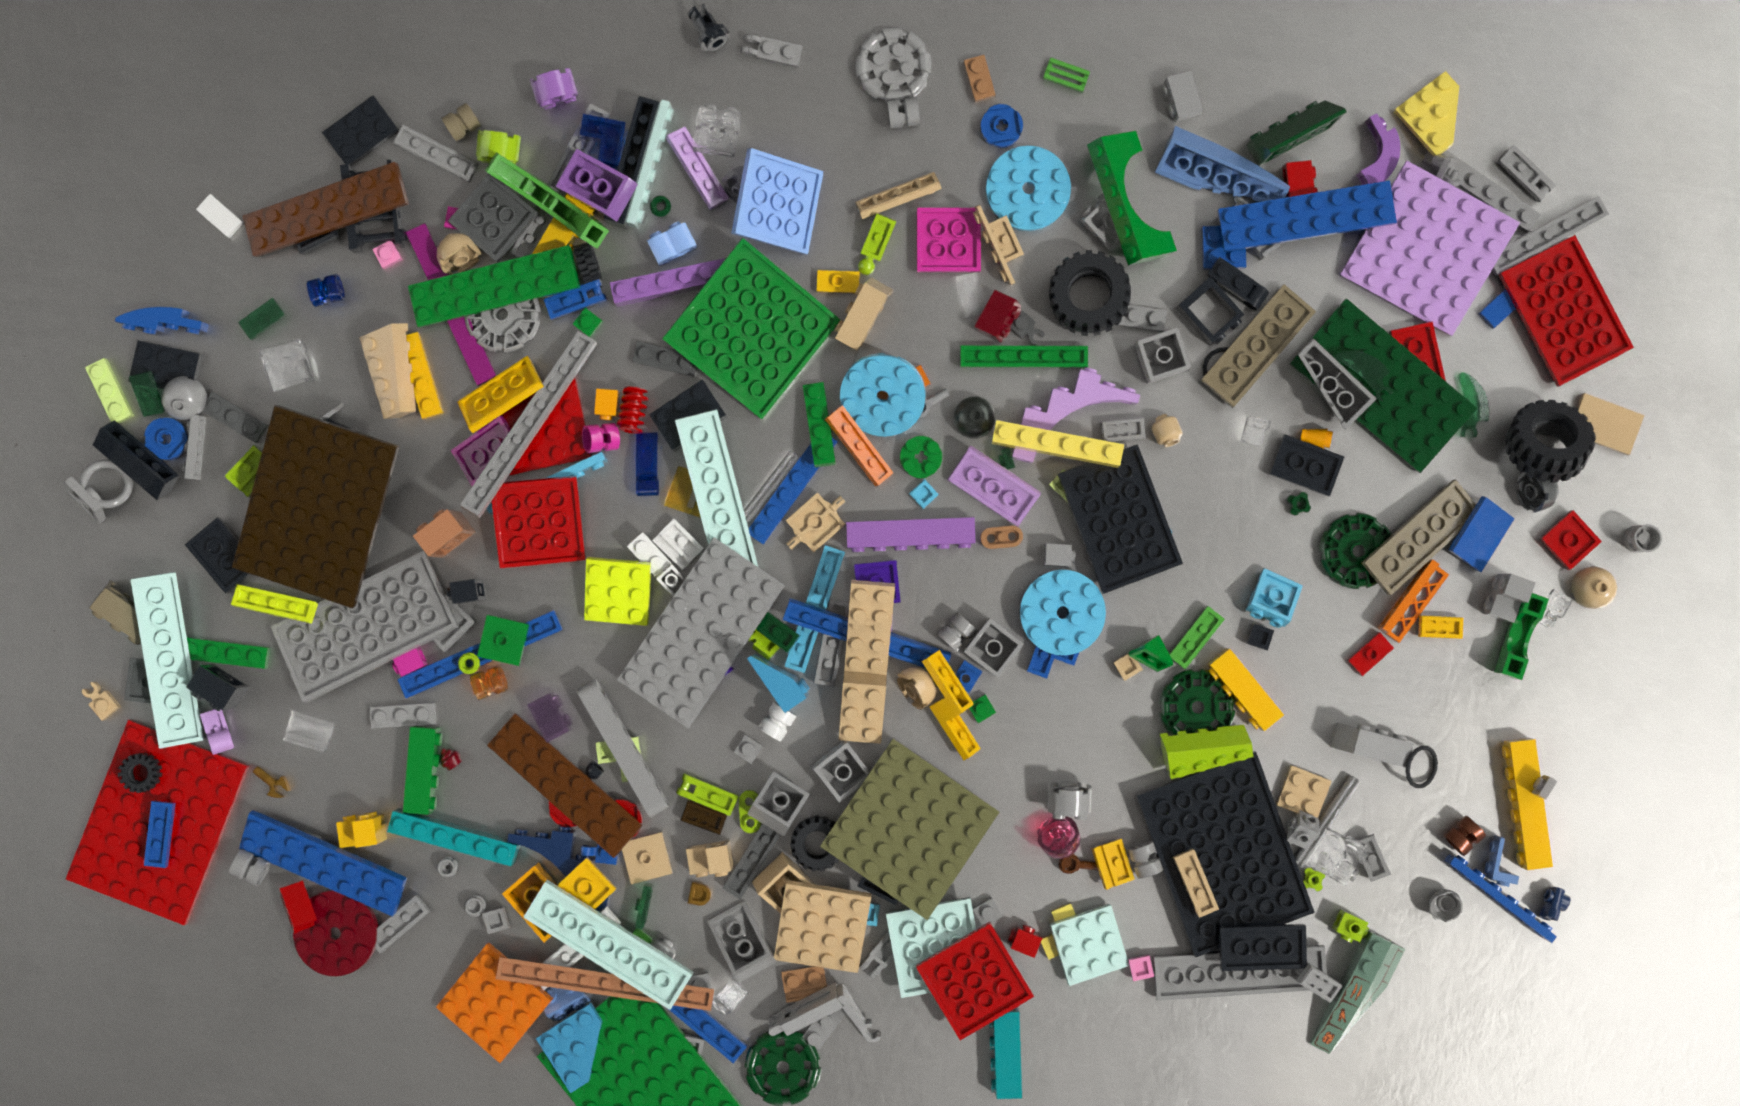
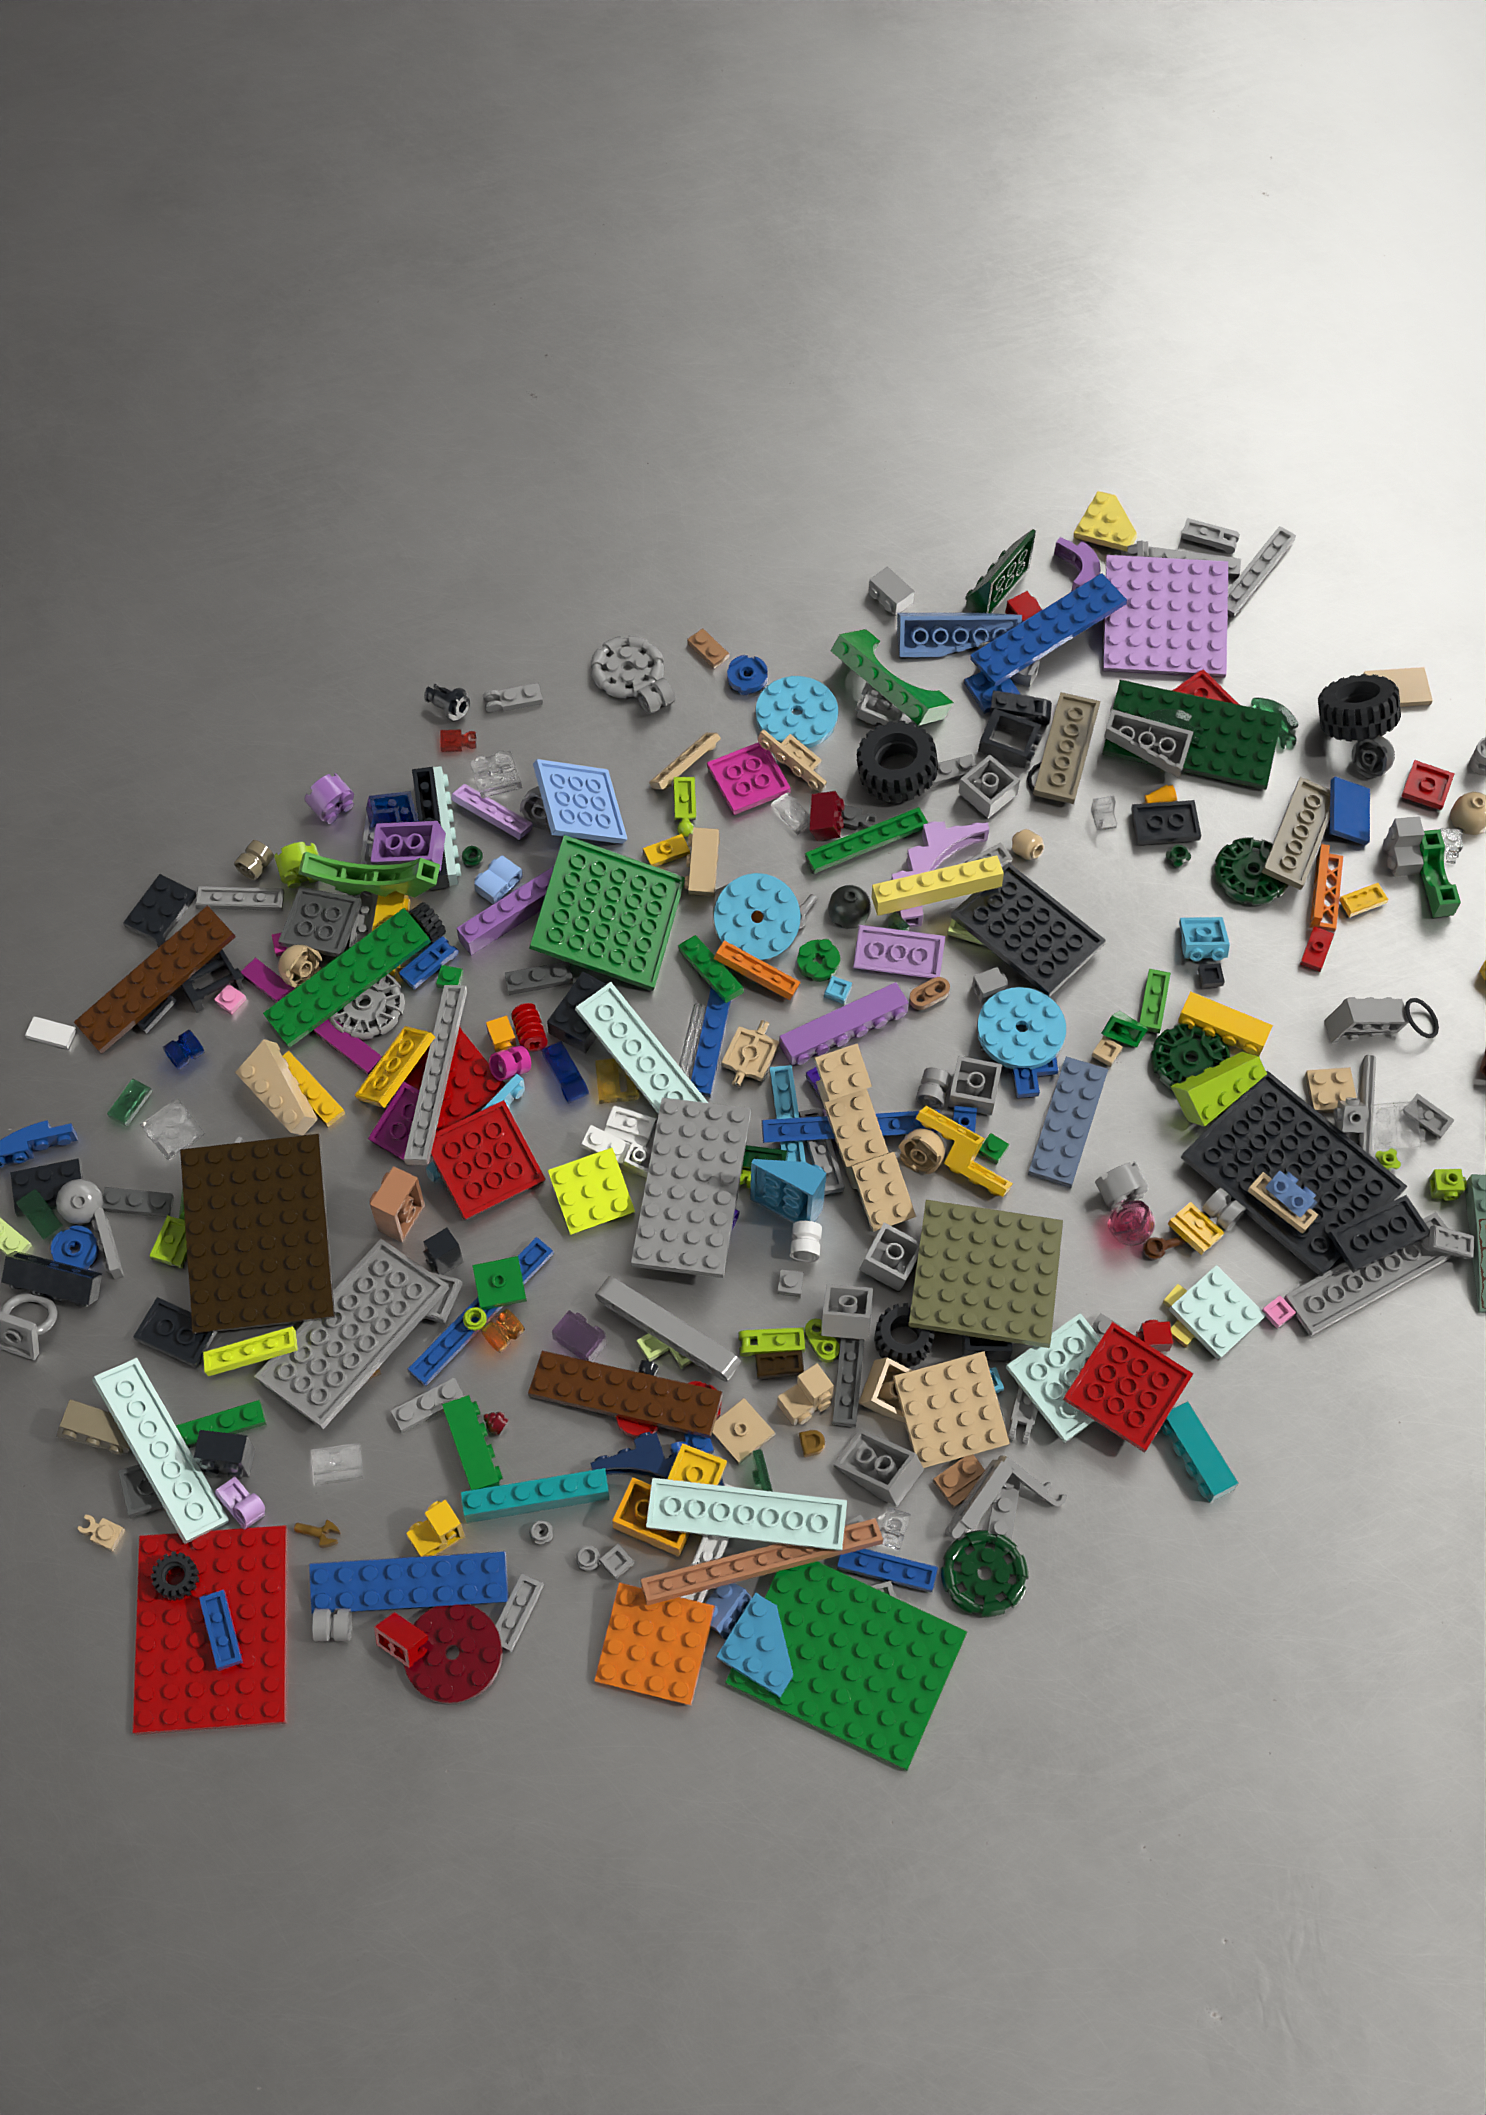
camera: 25 degrees left, 25 degrees down
dark pink brick [392,647,429,677] -> none
bright green tile [1043,57,1090,93] -> none
blue tile [1478,288,1516,329] -> none
red plate [1498,235,1634,387] -> none
none -> clear red plate [440,729,477,752]
none -> sand blue plate [1028,1056,1108,1188]
none -> medium blue bracket [1266,1171,1318,1217]

